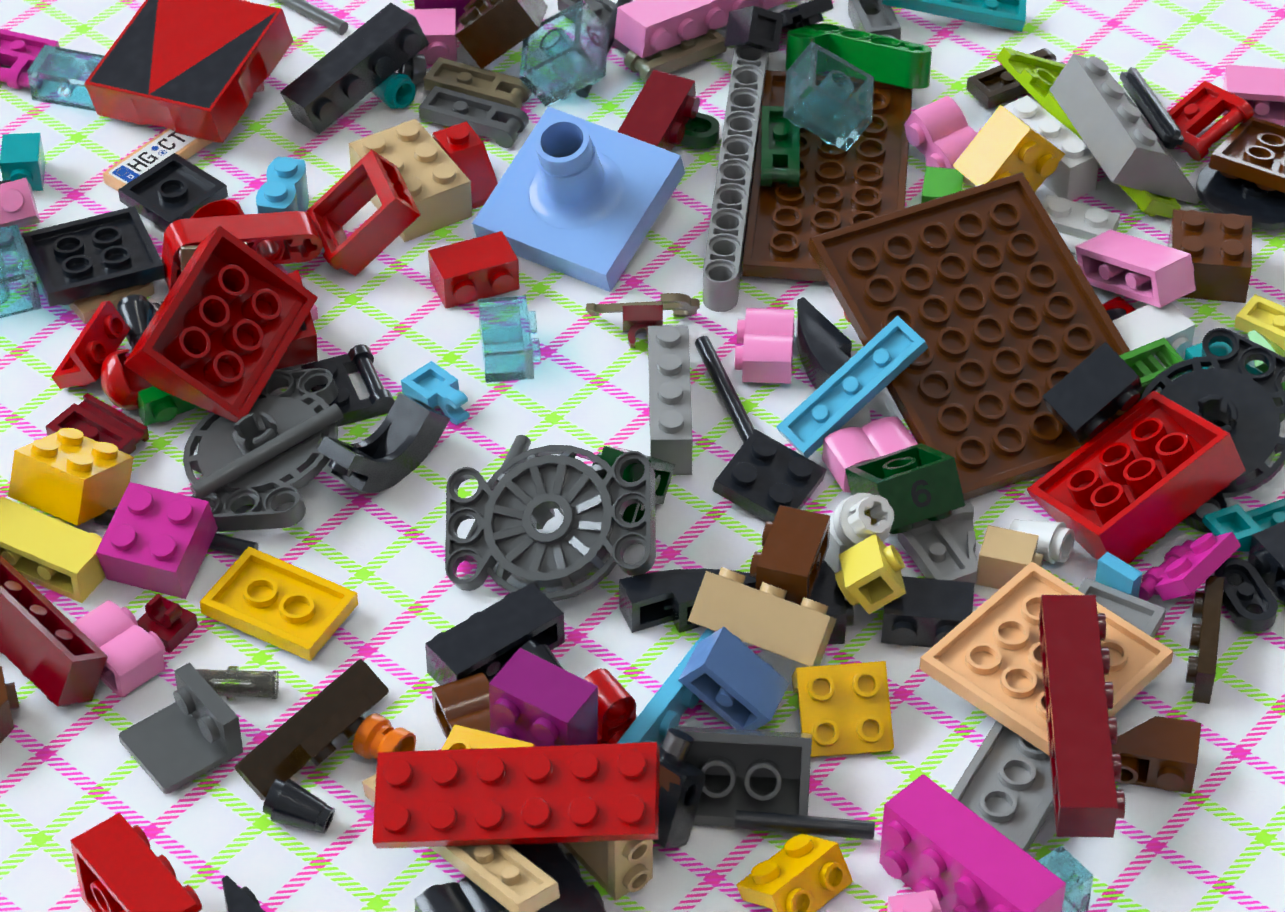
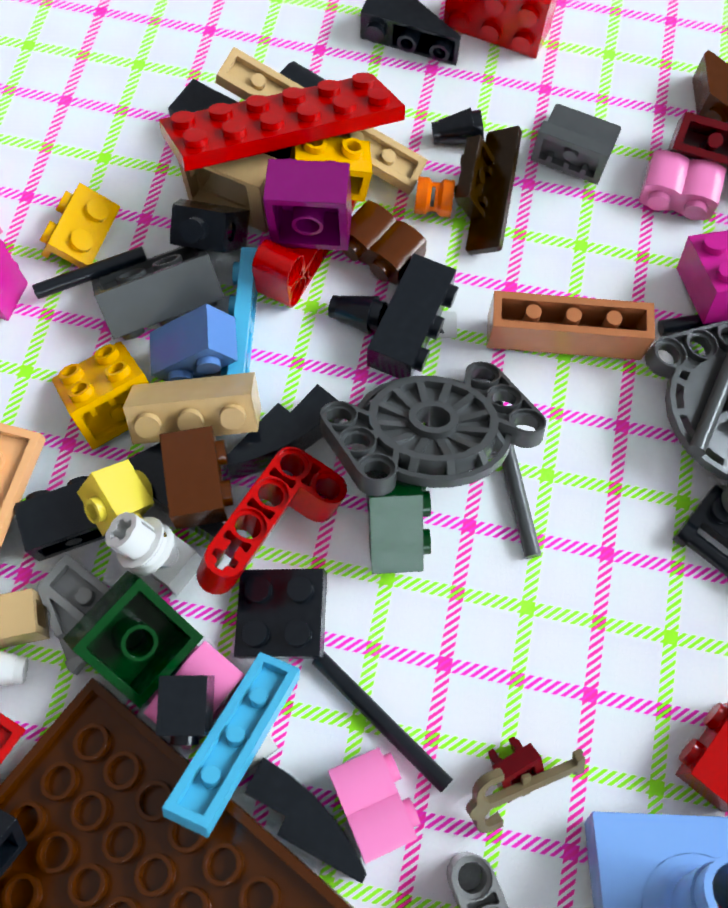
camera: 150 degrees right, 25 degrees up
dark red tile [137,593,198,653] -> none
clear smoke pin [196,665,279,701] -> none
yellow plate [200,547,358,661] -> none
black arch [317,393,450,493] -> none
medium azure plate [401,361,470,425] -> none
clear light blue brick [478,295,541,383] -> none
light grey brick [648,325,693,475] -> none
none -> black brick [156,676,215,746]
none -> red beam [196,447,347,595]
none -> nougat brick [486,291,655,360]

